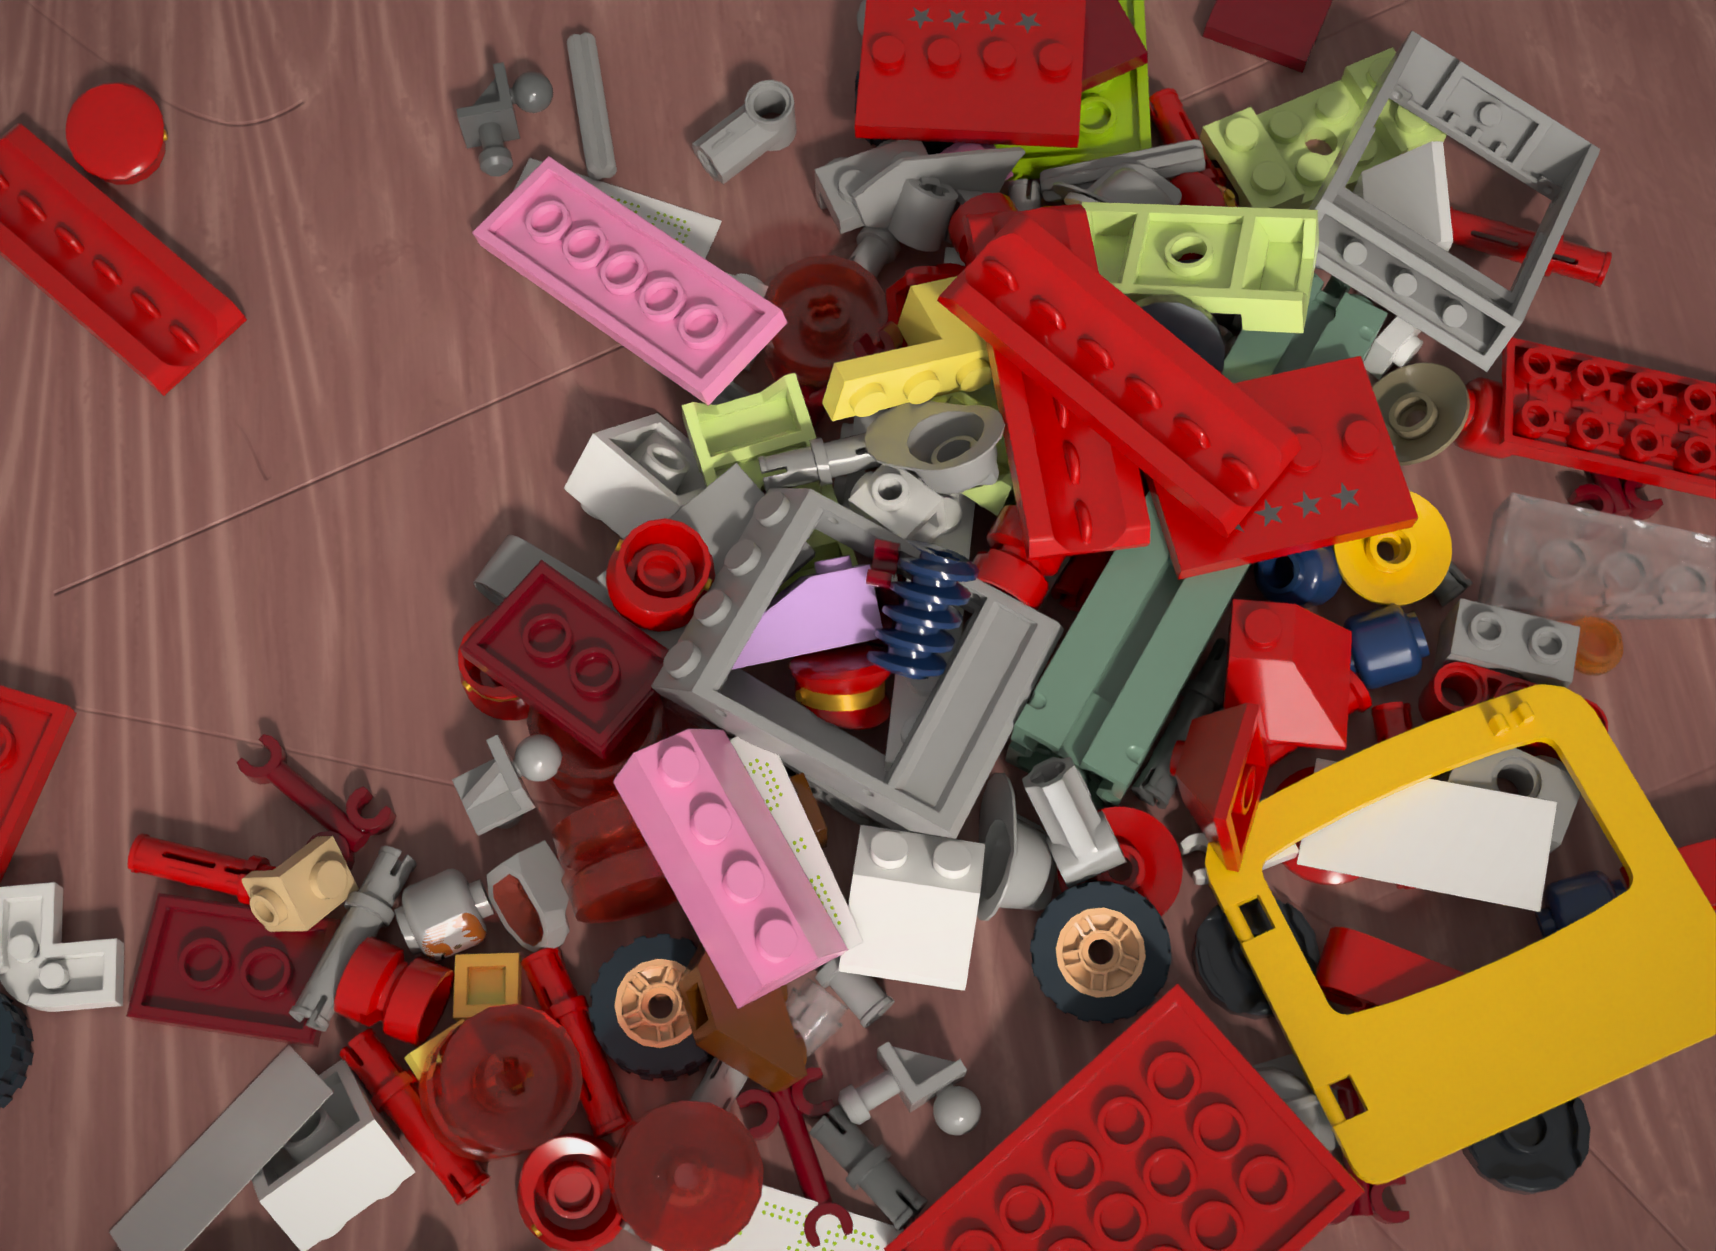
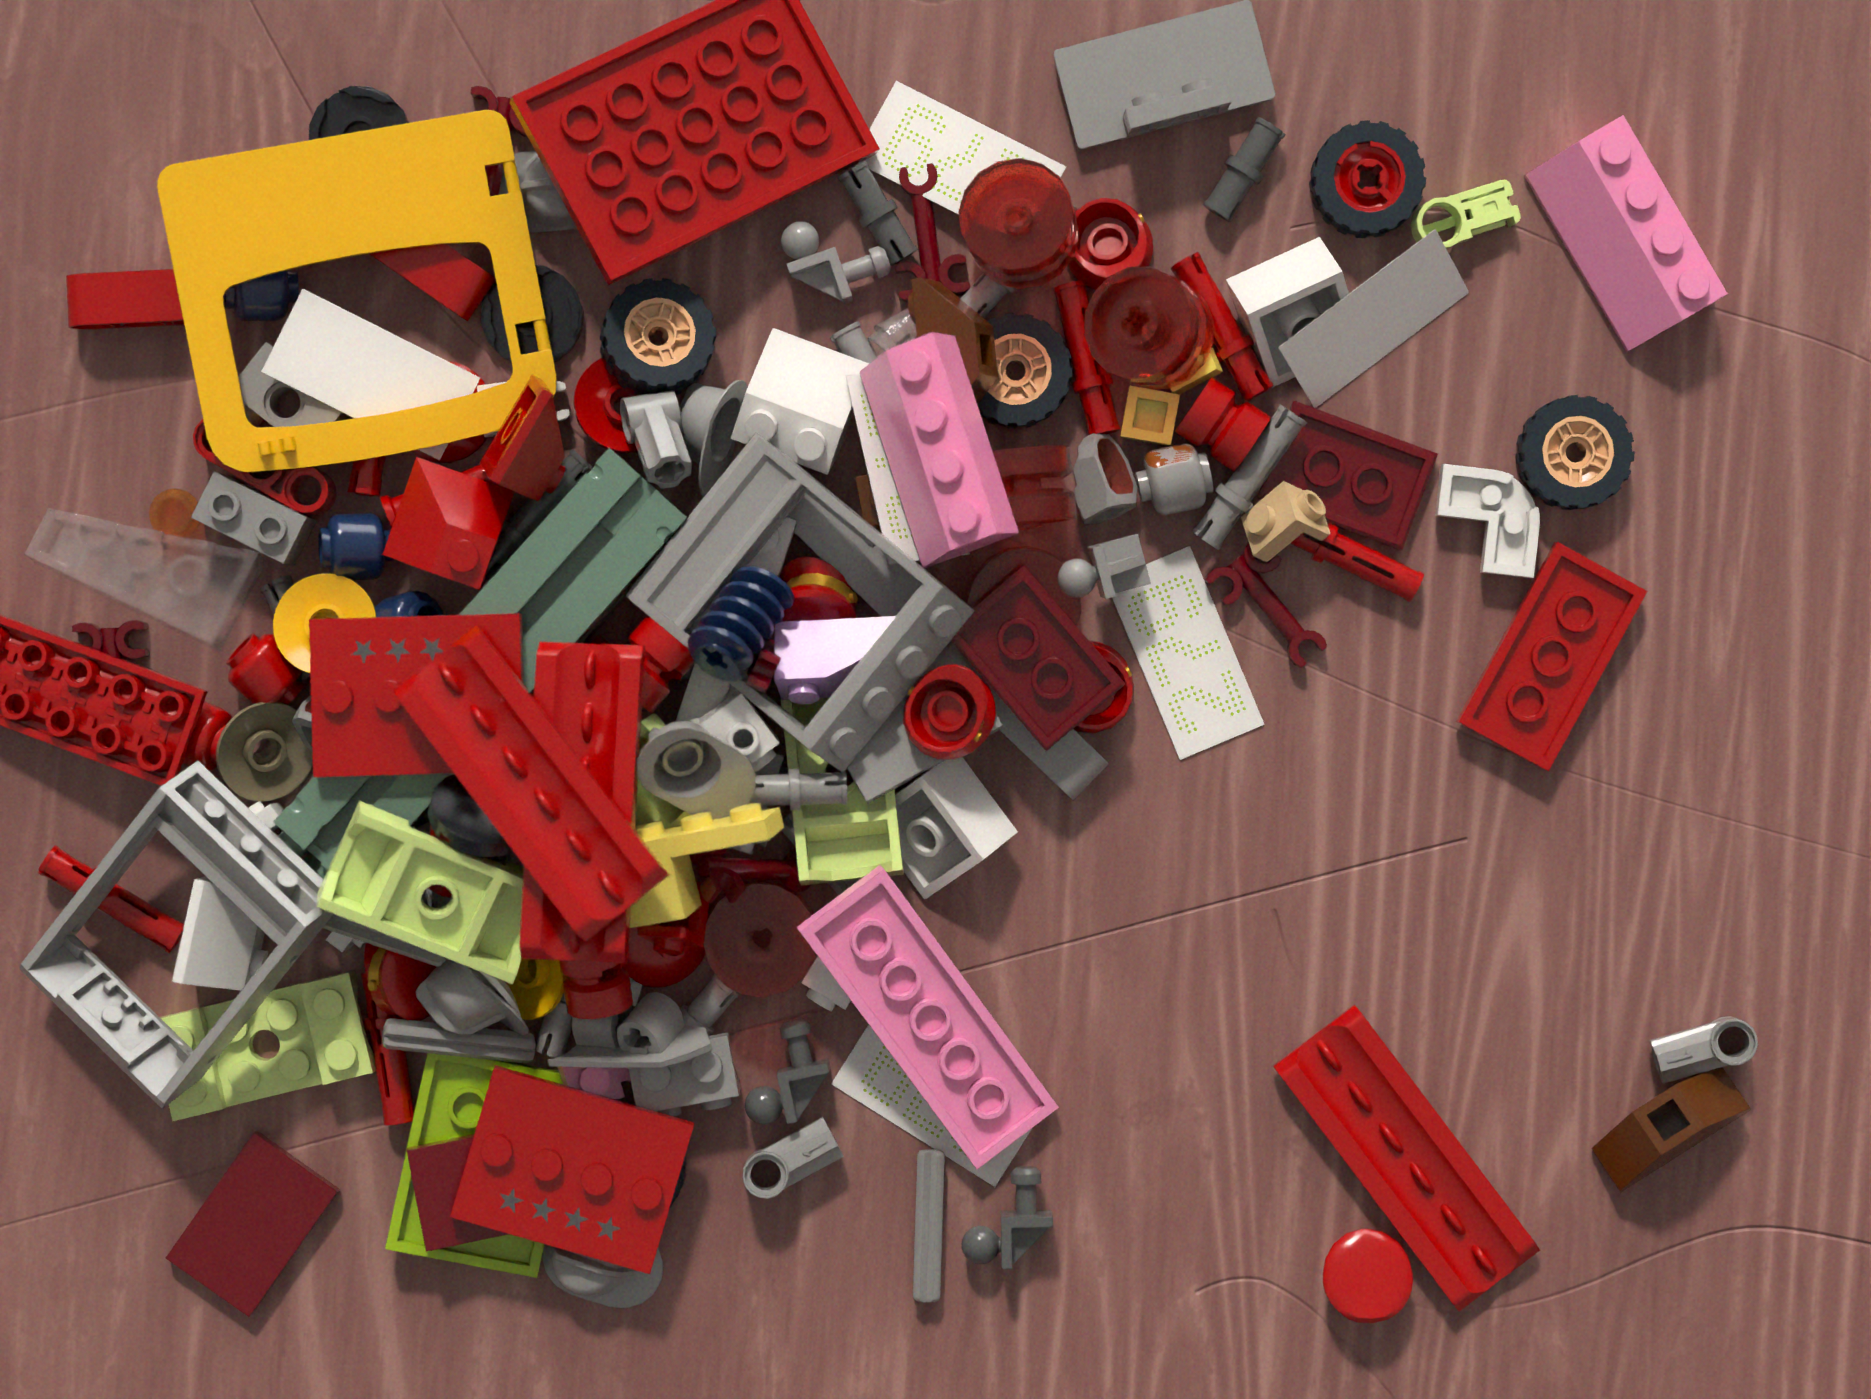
camera: 165 degrees left, 20 degrees up
none -> red head [226,633,304,705]
none -> dark grey piece [745,1018,831,1125]
none -> white sticker [1112,546,1265,760]

